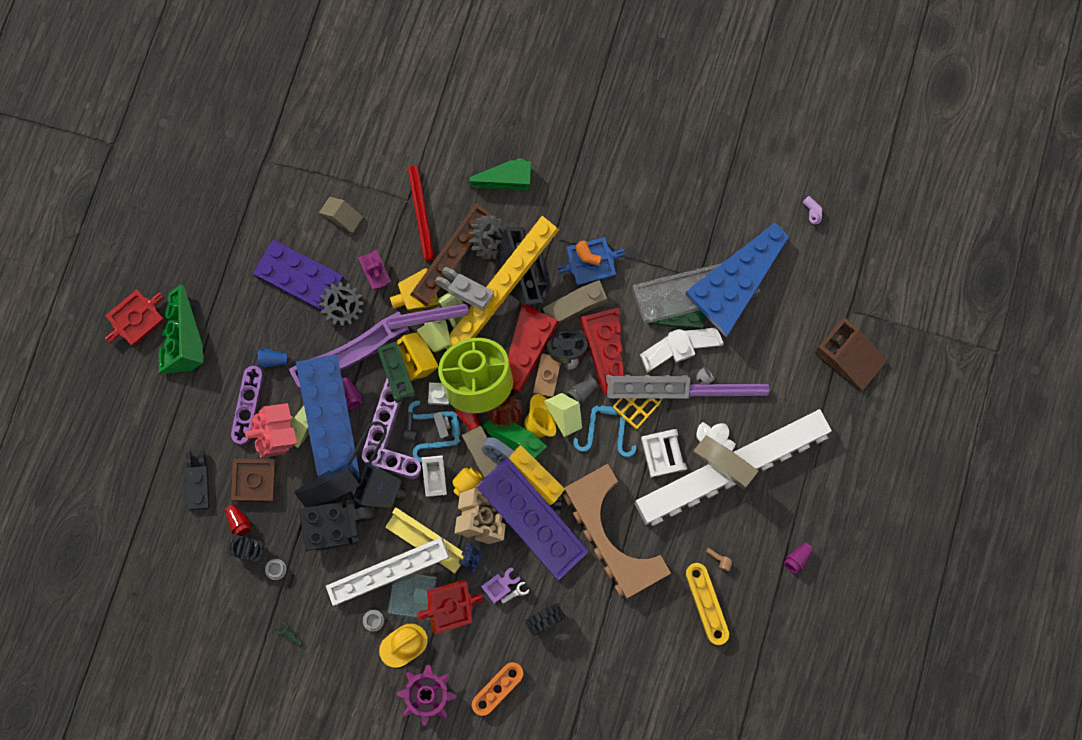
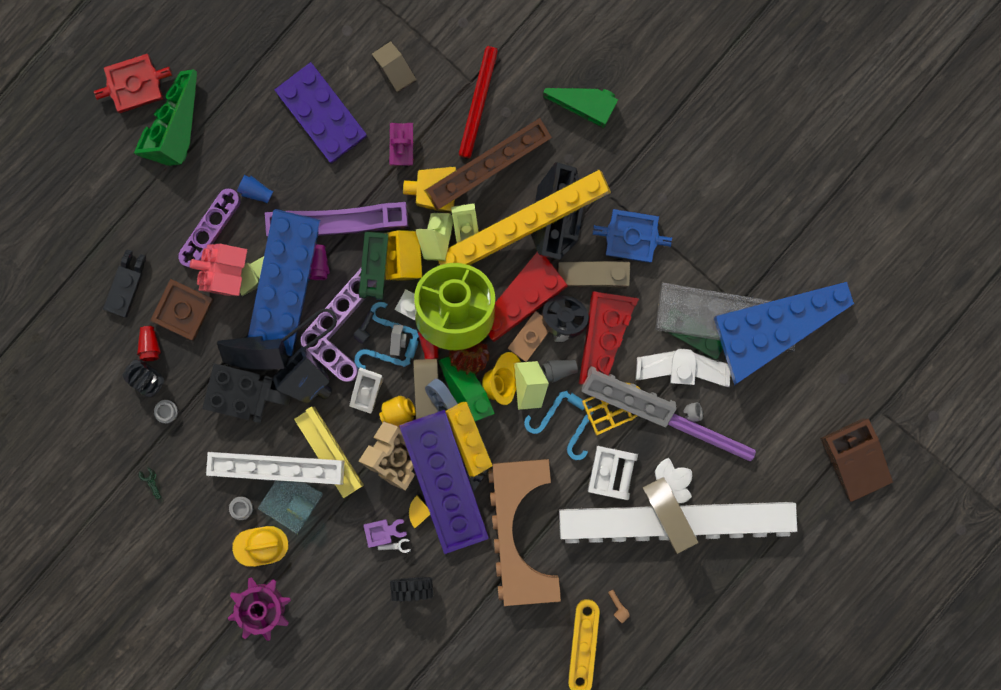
camera: 30 degrees right, 10 degrees up
dark grey gear [318,282,364,327] -> none
medium lavender axle [387,304,469,329] -> none
red plate [417,580,483,634] -> none
light grey hinge [435,267,494,311] -> none
clear blue tile [459,543,481,572] -> none
dark grey gear [469,215,506,259] -> none
orange plate [472,662,523,716] -> none
orange arm [576,241,602,266] -> none
magenta cone [784,543,814,574] -> none
lavender arm [802,196,822,225] -> none
none -> yellow tile [409,495,430,528]

